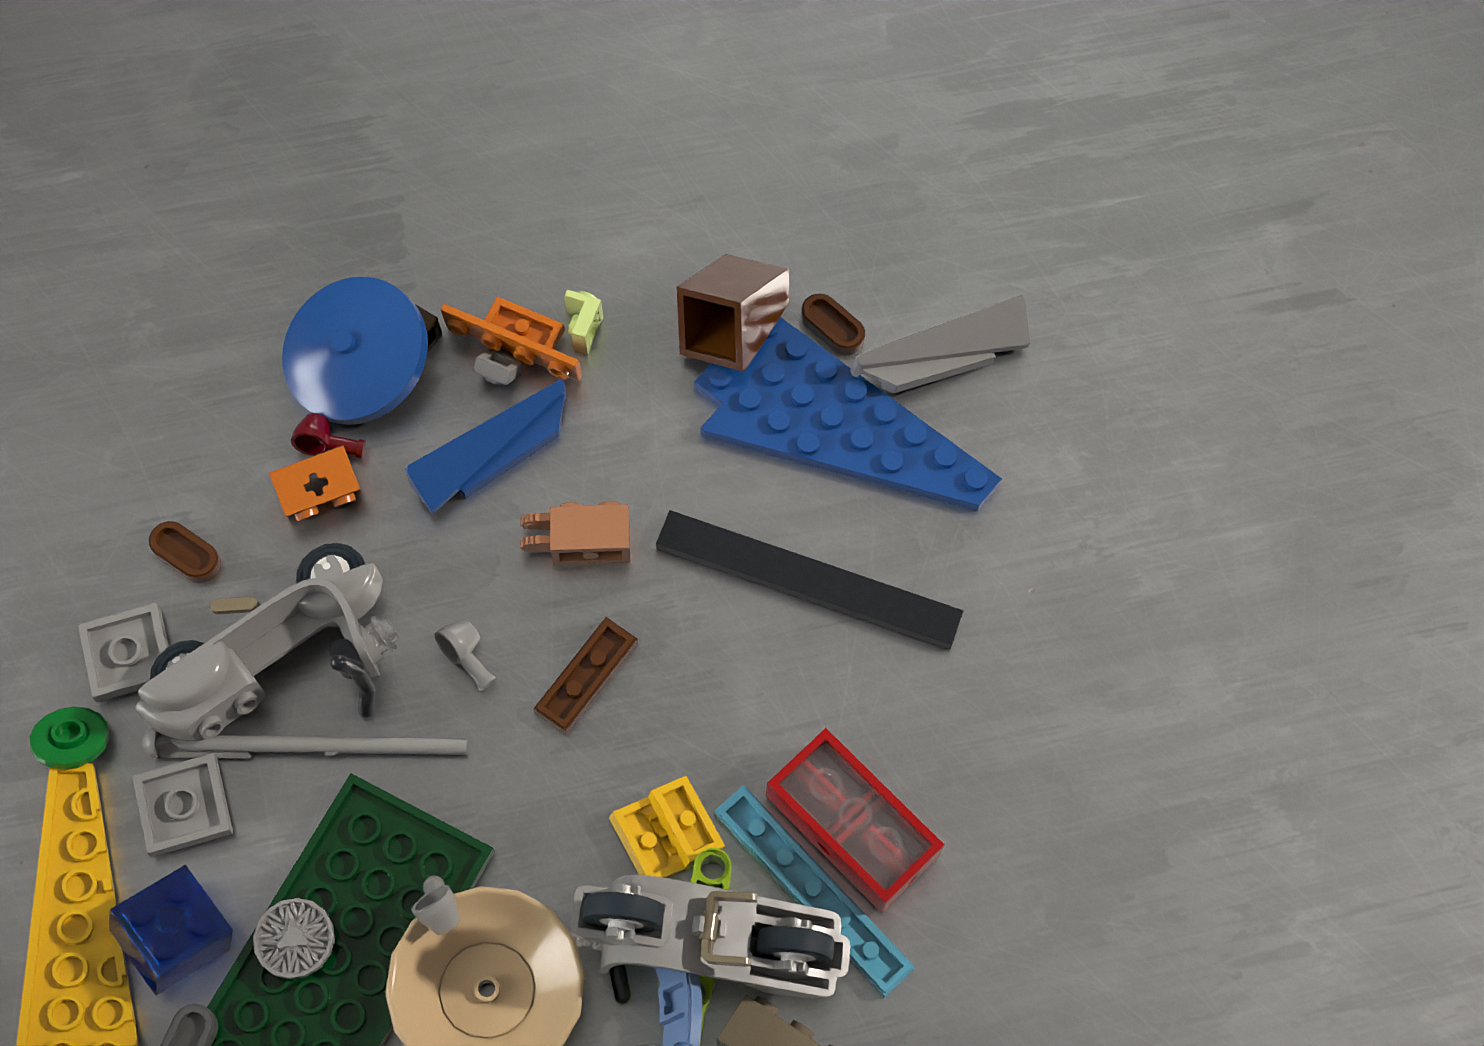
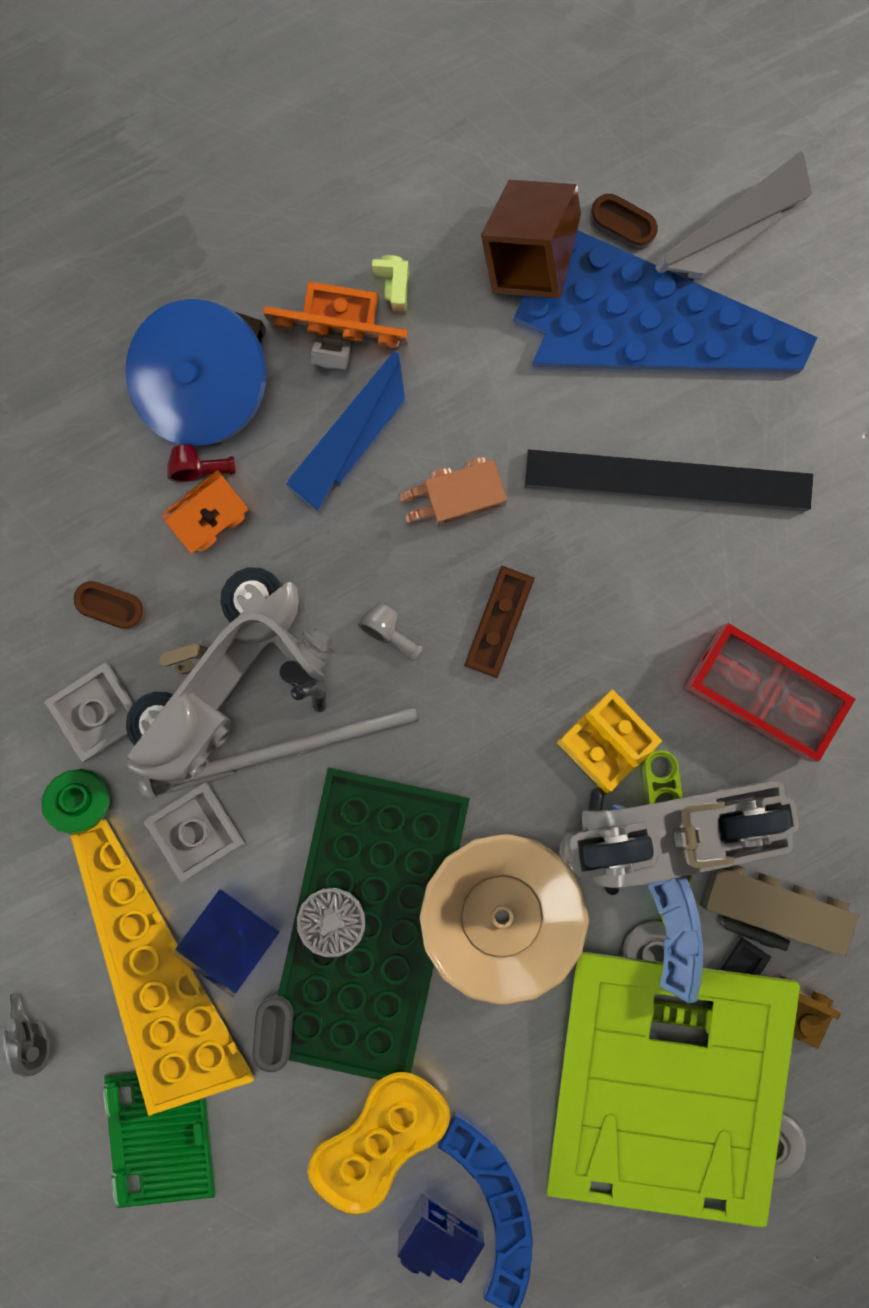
camera: 15 degrees left, 20 degrees up
light grey bar [412,876,460,935] -> none
medium azure tile [714,785,915,998] -> none

